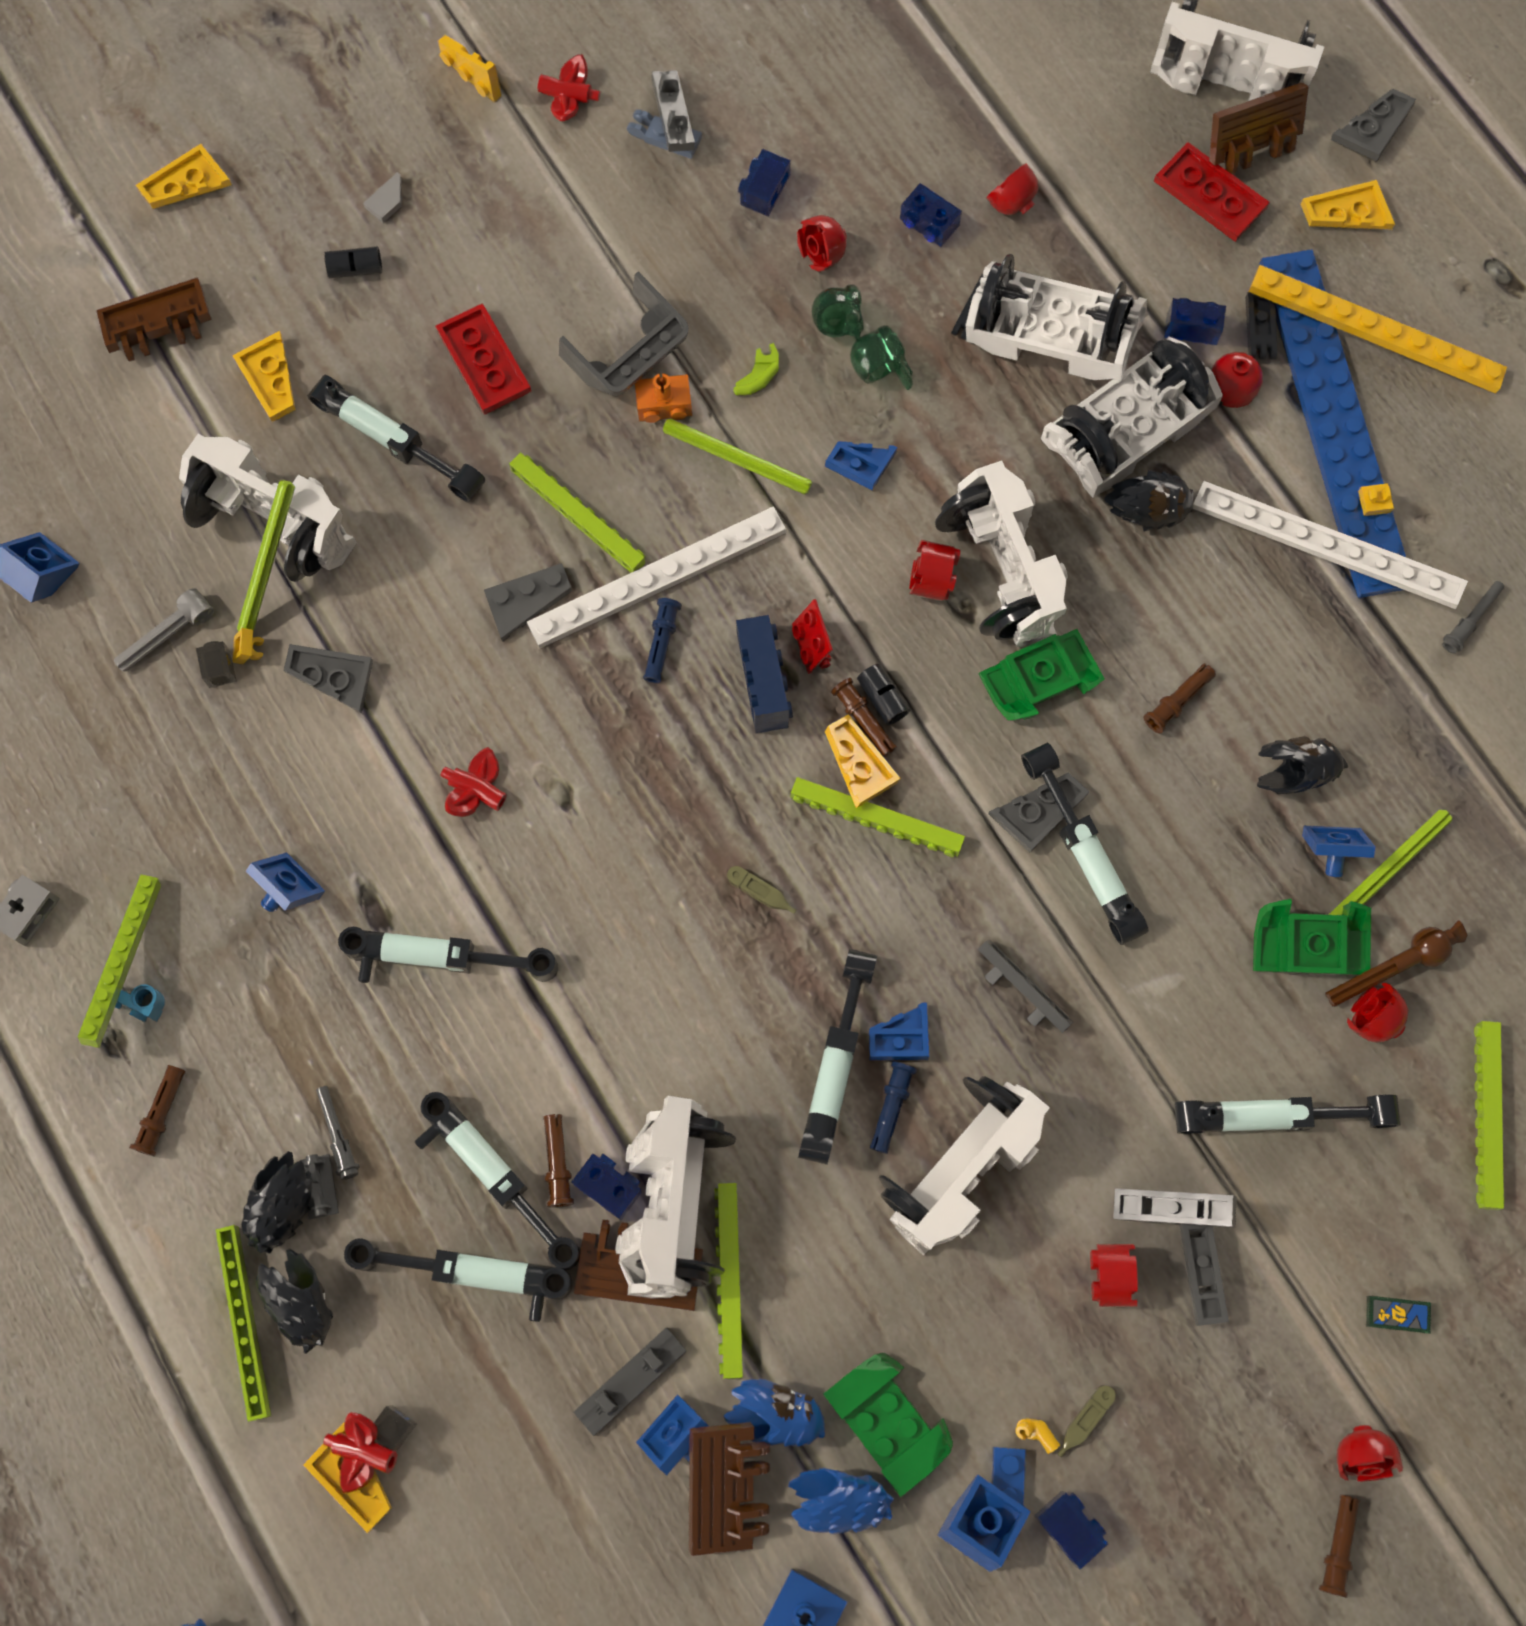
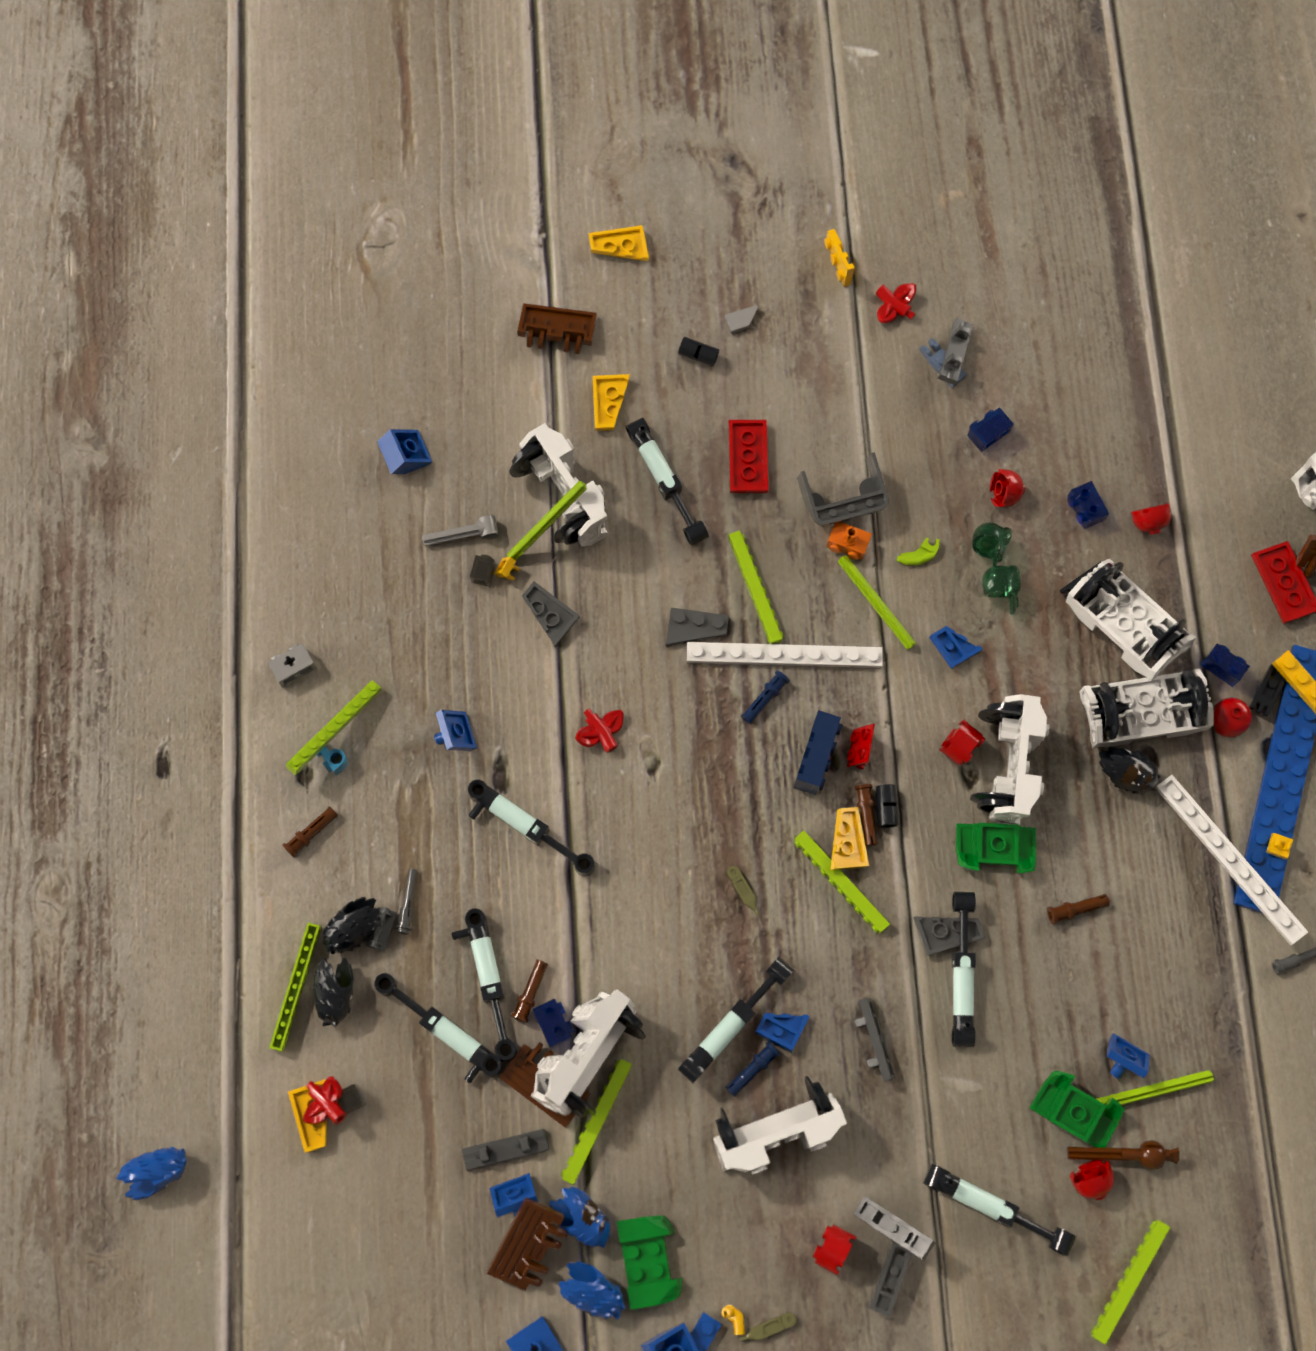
camera: 25 degrees right, 0 degrees up
black head [1257,736,1348,794] -> none

